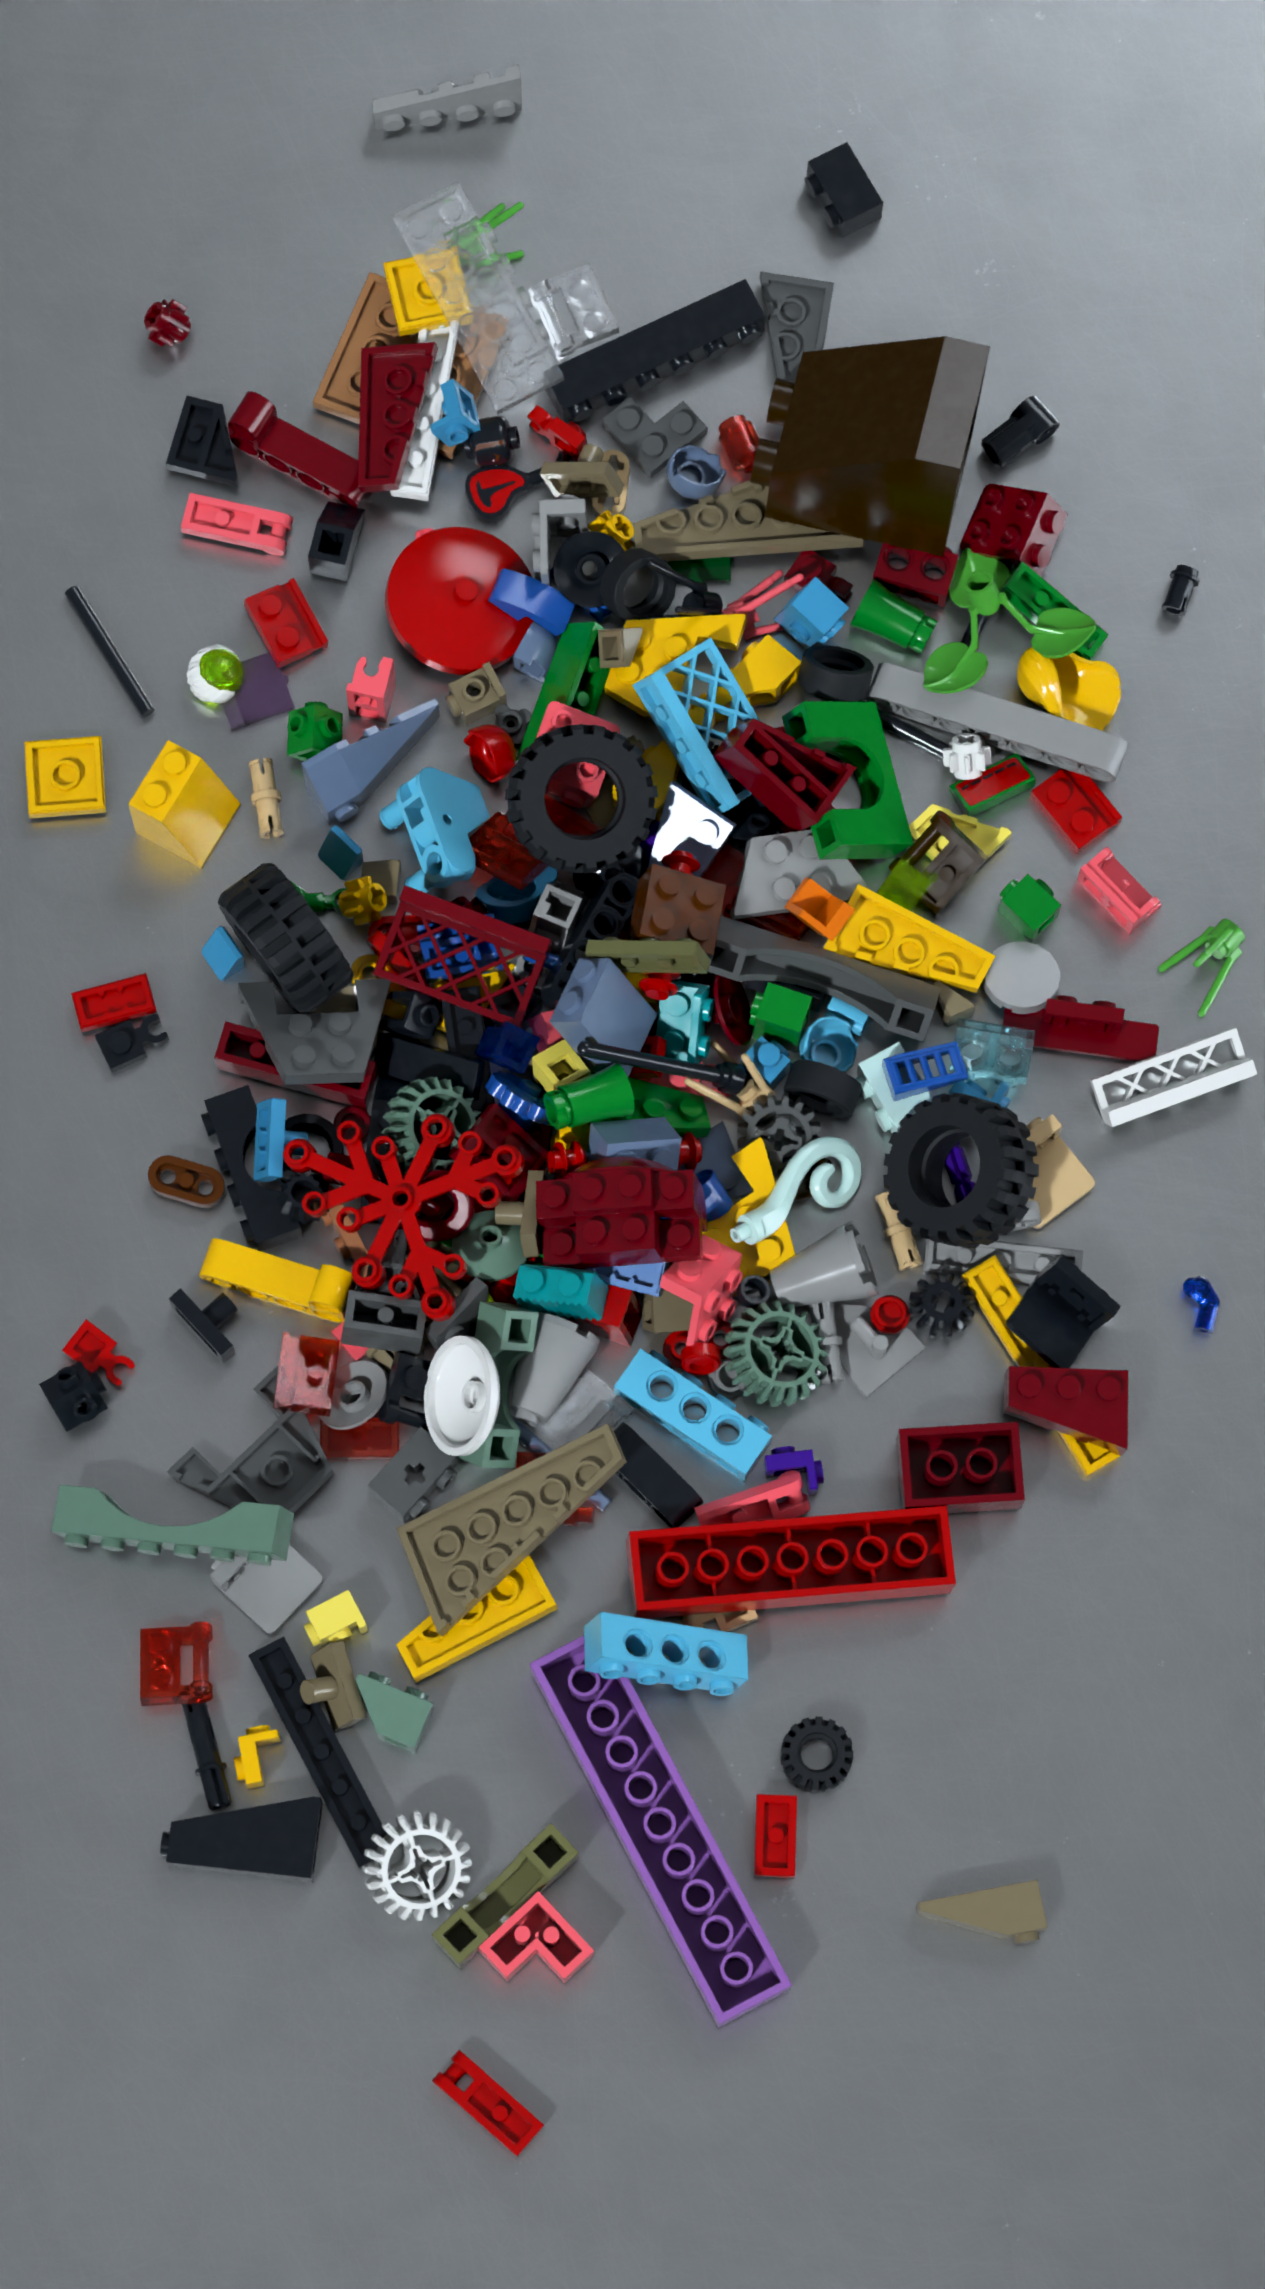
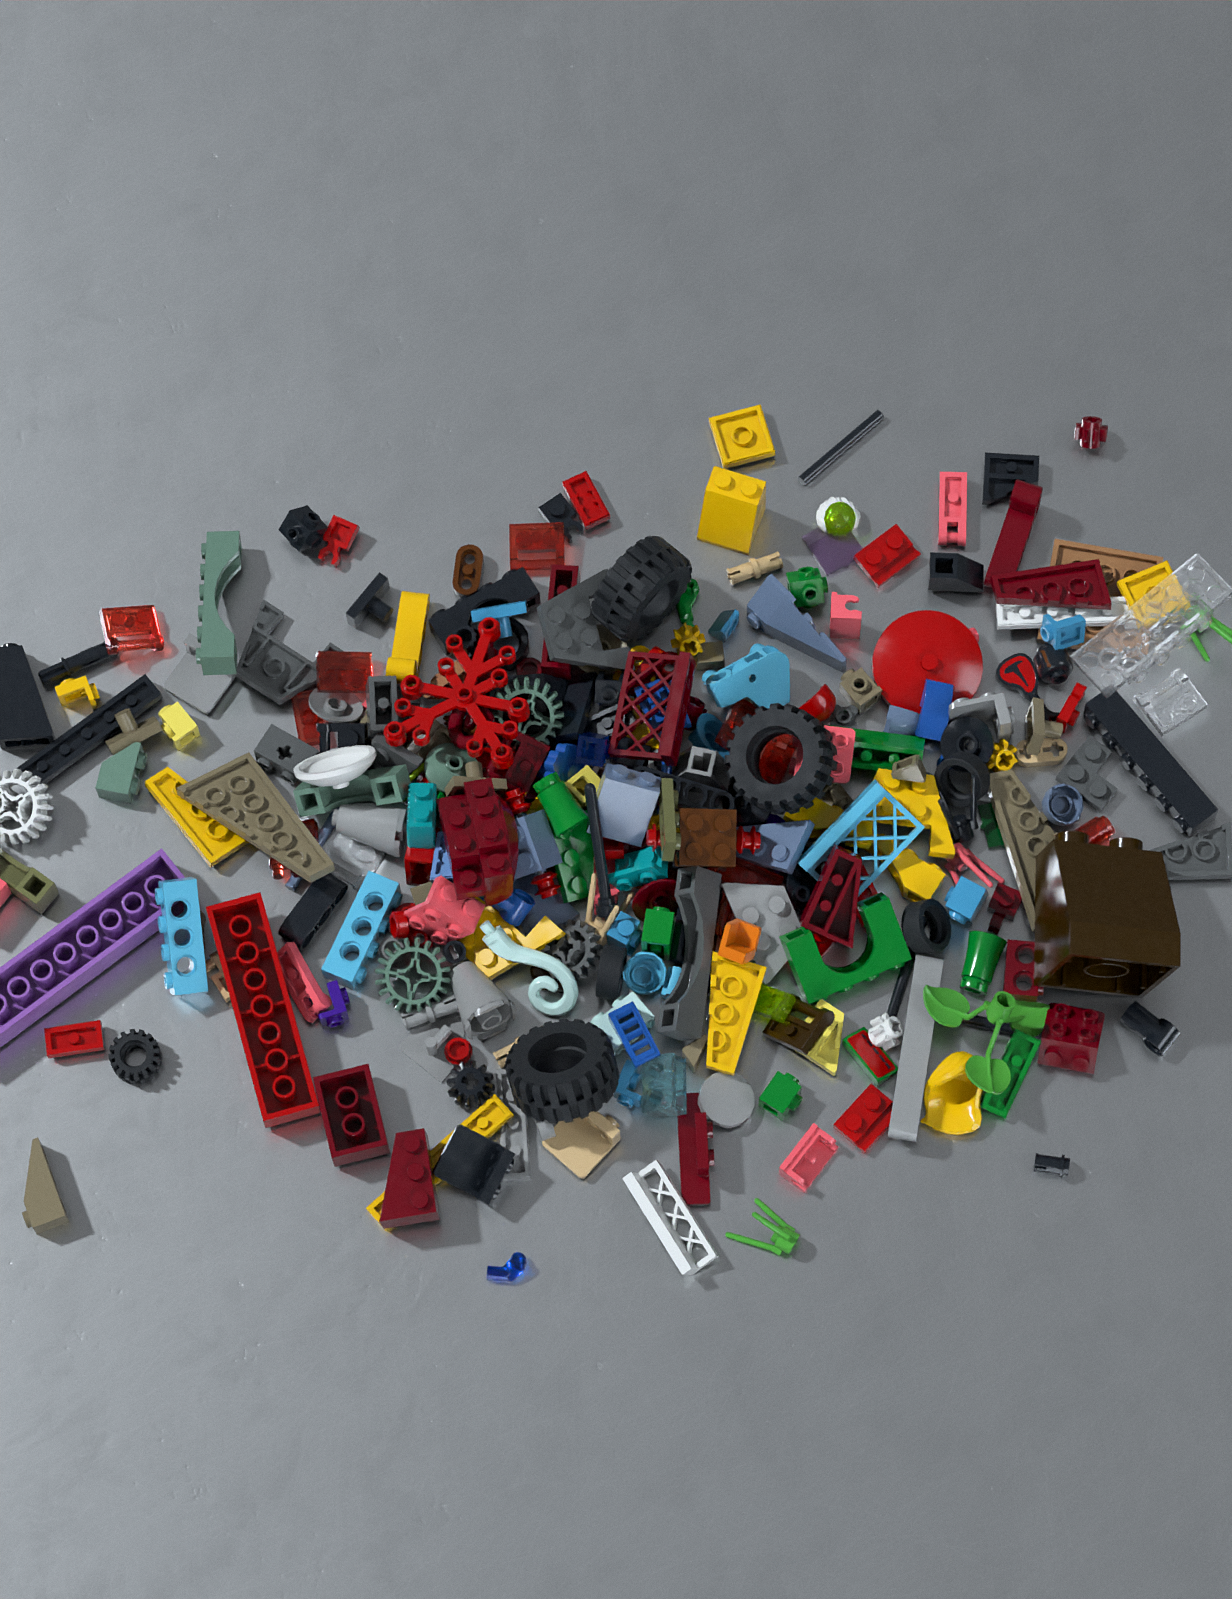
camera: 85 degrees right, 5 degrees down
none -> clear red plate [509,522,565,571]

